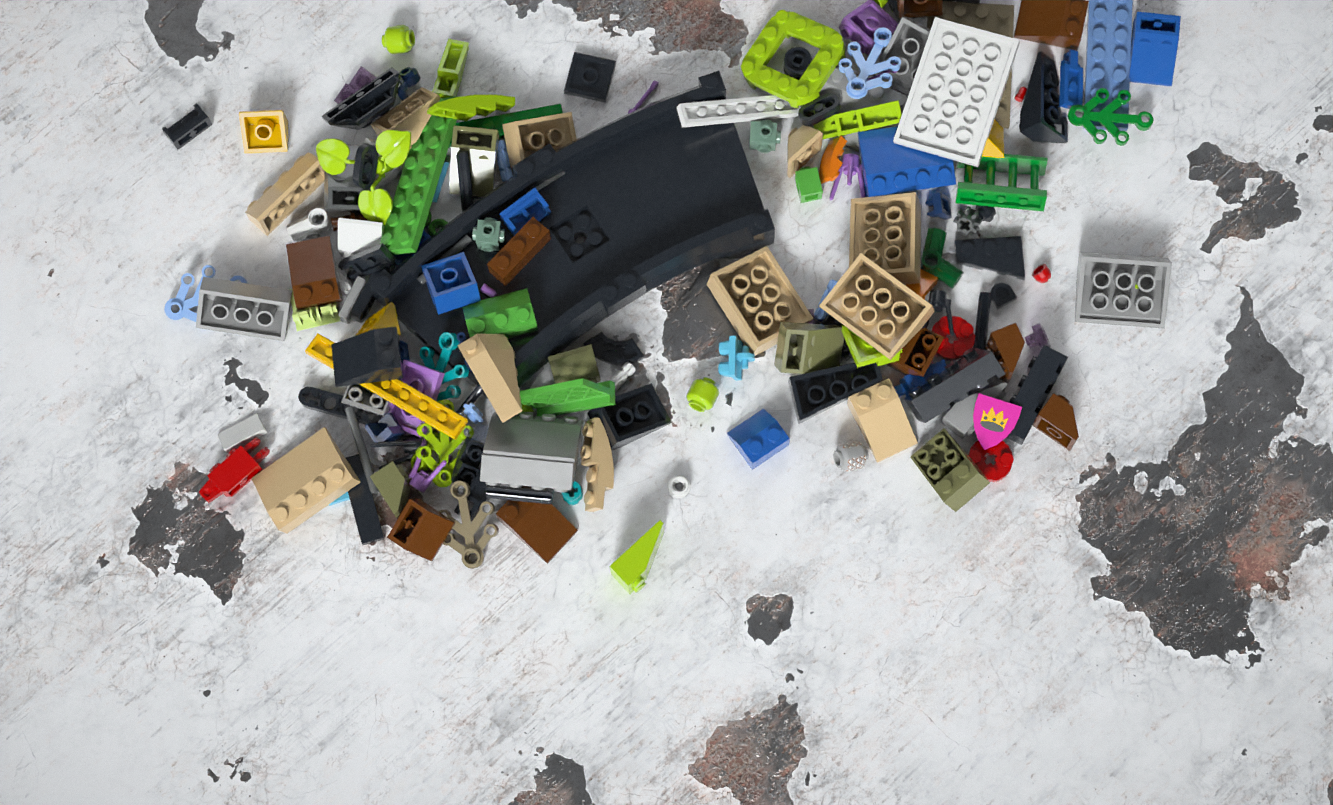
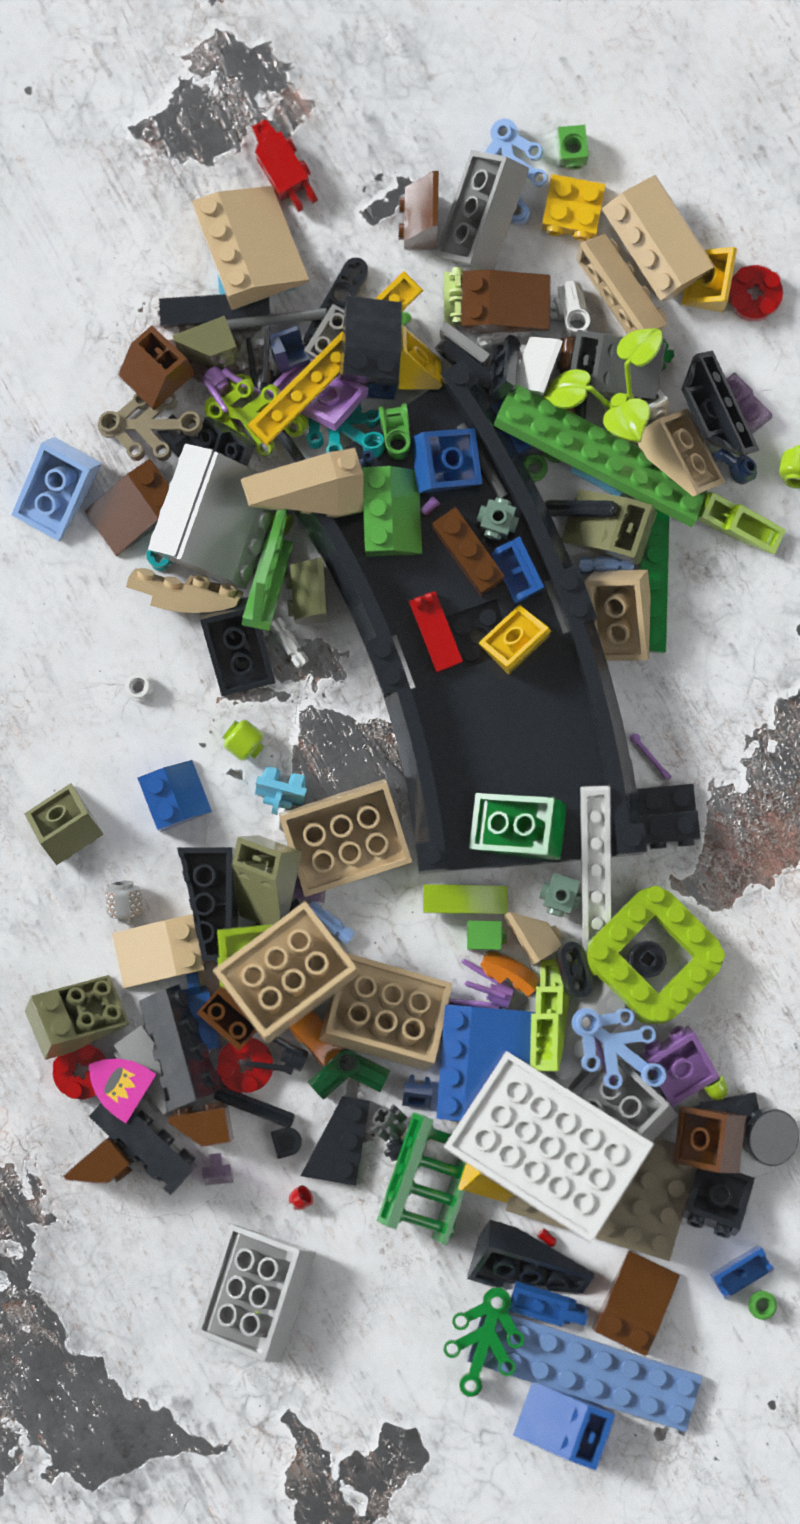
camera: 100 degrees right, 10 degrees up
black hinge [162,103,212,150] -> none
white slope [217,414,267,454] -> none
black plate [352,143,378,189] -> none
lime slope [427,95,515,121] -> none
light blue axle [463,402,484,424] -> none
black axle [485,485,553,504] -> none
black tile [564,52,616,103] -> none
black tile [583,332,644,365] -> none
lime slope [609,520,664,594] -> none
none -> light blue slope [11,437,102,541]
none -> olive slope [24,783,104,865]
none -> bright green piece [379,403,411,460]
none -> slope [399,171,439,250]
none -> red hinge [409,591,463,673]
none -> lime slope [423,884,507,914]
none -> green slope [469,793,567,860]
none -> yellow slope [479,605,551,675]
none -> yellow plate [541,174,606,241]
none -> bright green brick [556,124,589,170]
none -> tan slope [602,175,715,301]
none -> black plate [637,784,701,850]
none -> red plate [728,265,783,322]

